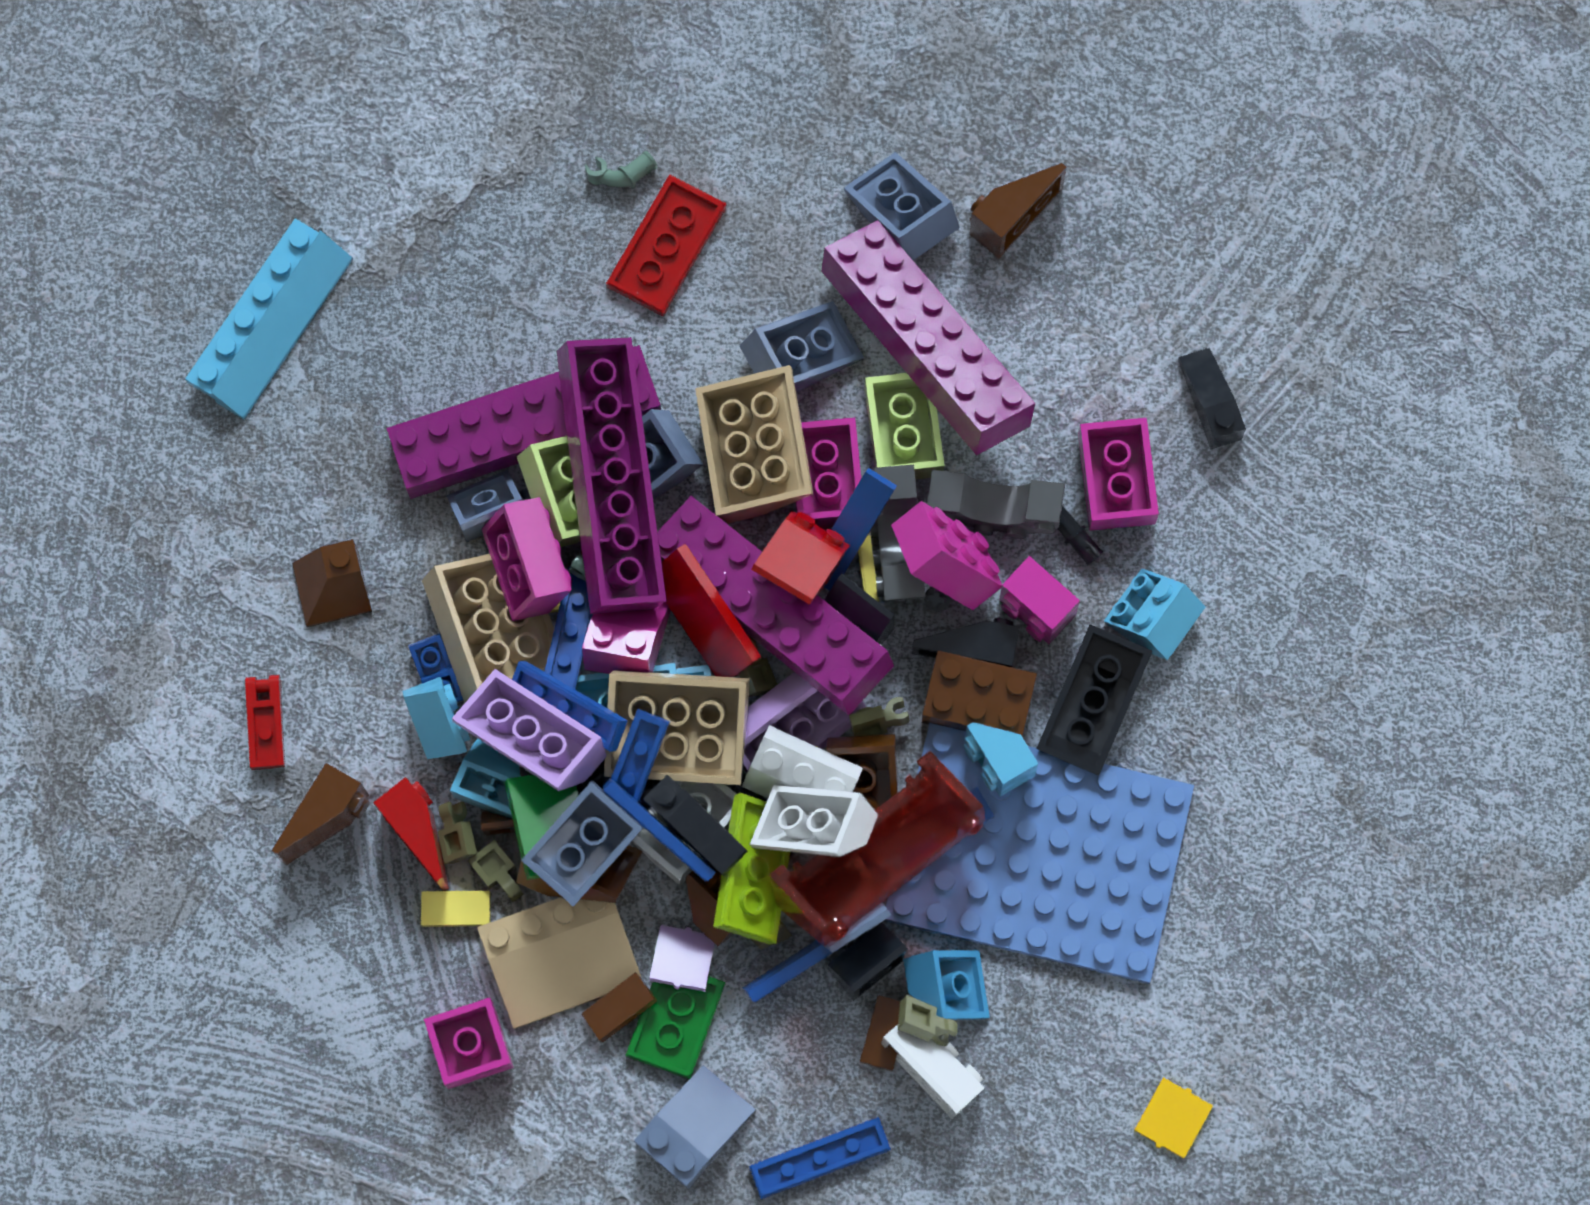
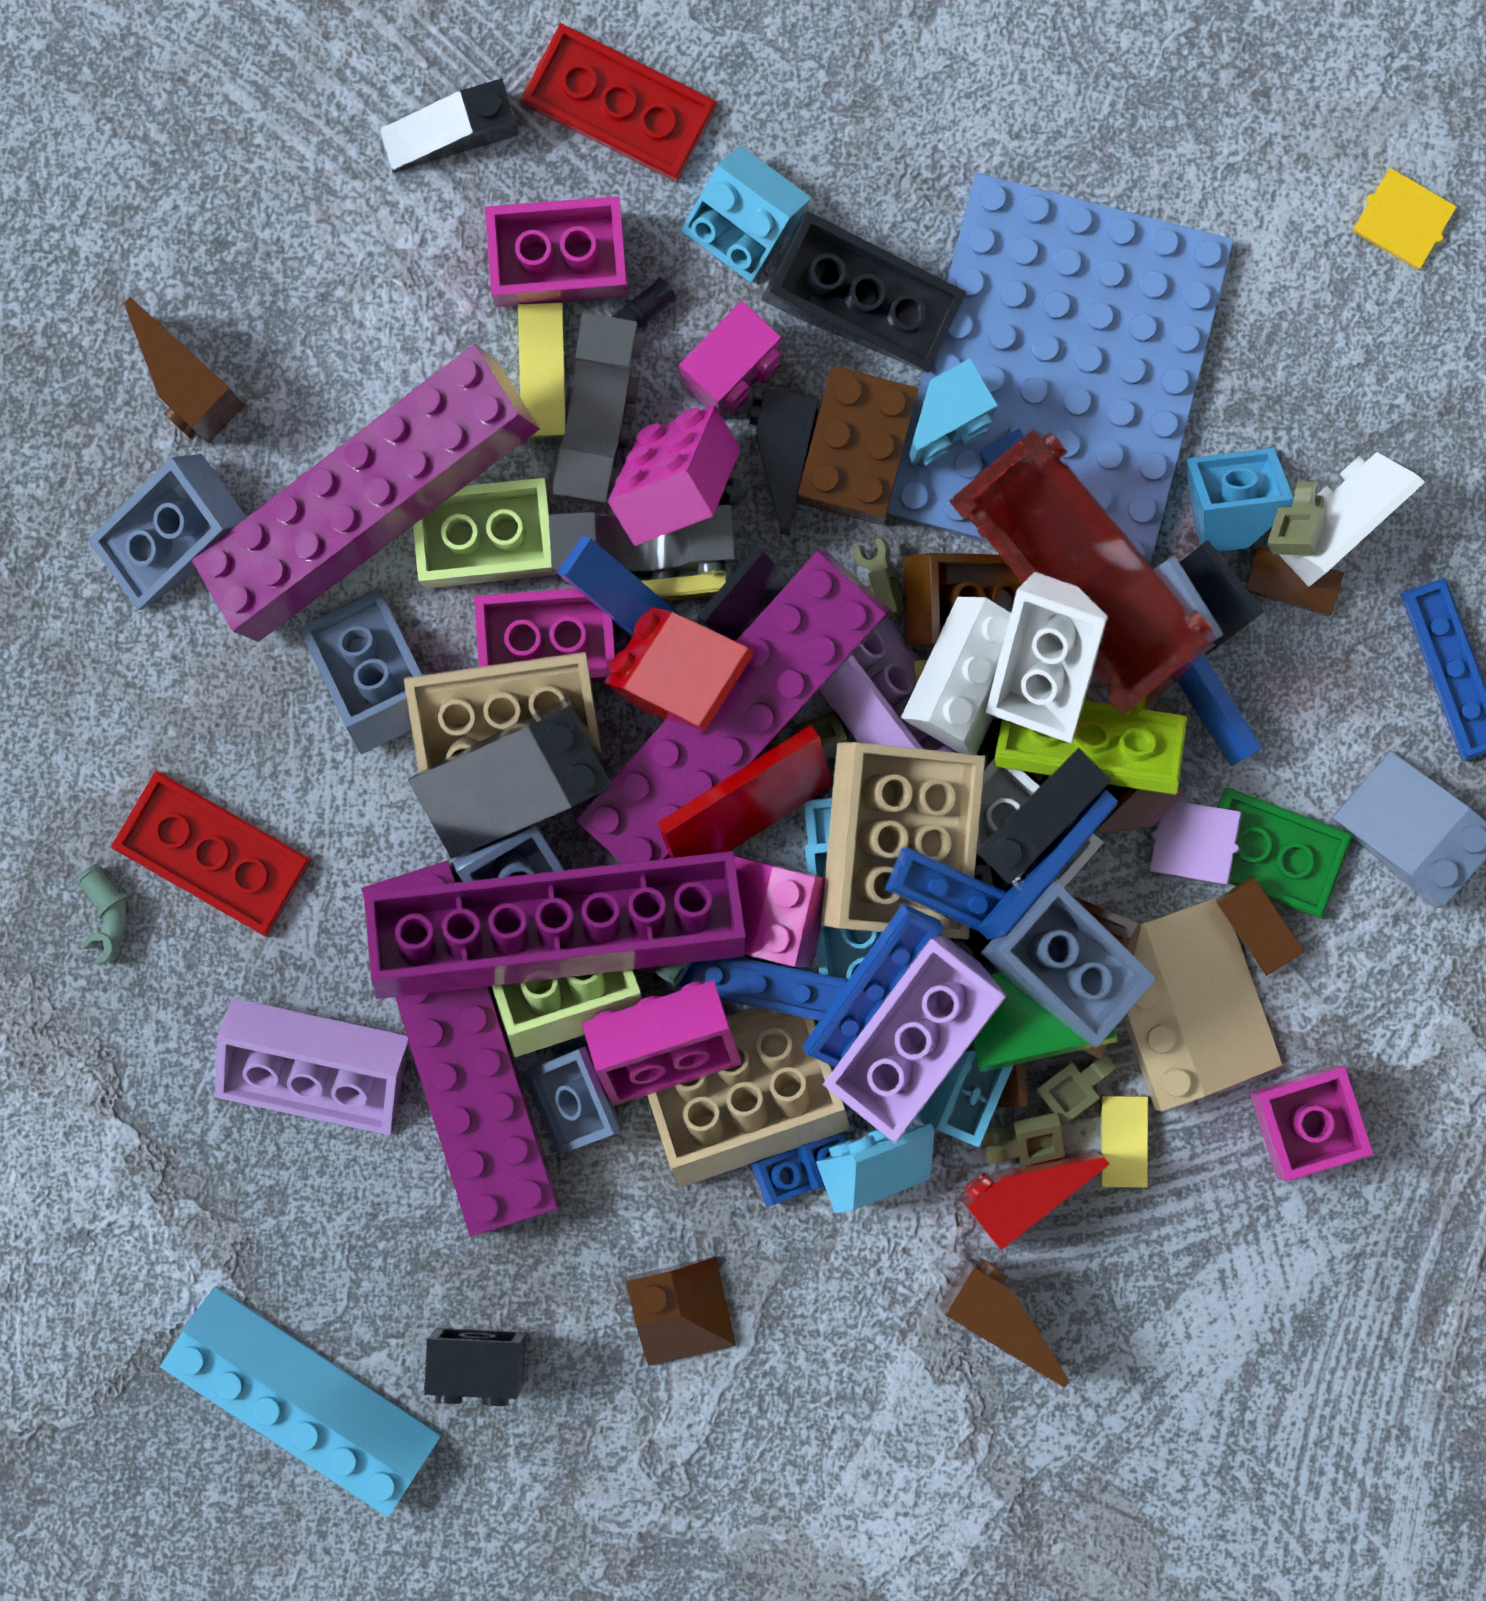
camera: 90 degrees left, 10 degrees up
red plate [245,675,286,770] -> none
none -> lavender slope [215,998,409,1136]
none -> slope [408,696,613,859]
none -> black brick [424,1328,526,1406]
none -> light yellow tile [518,303,566,439]
none -> red tile [520,23,717,183]

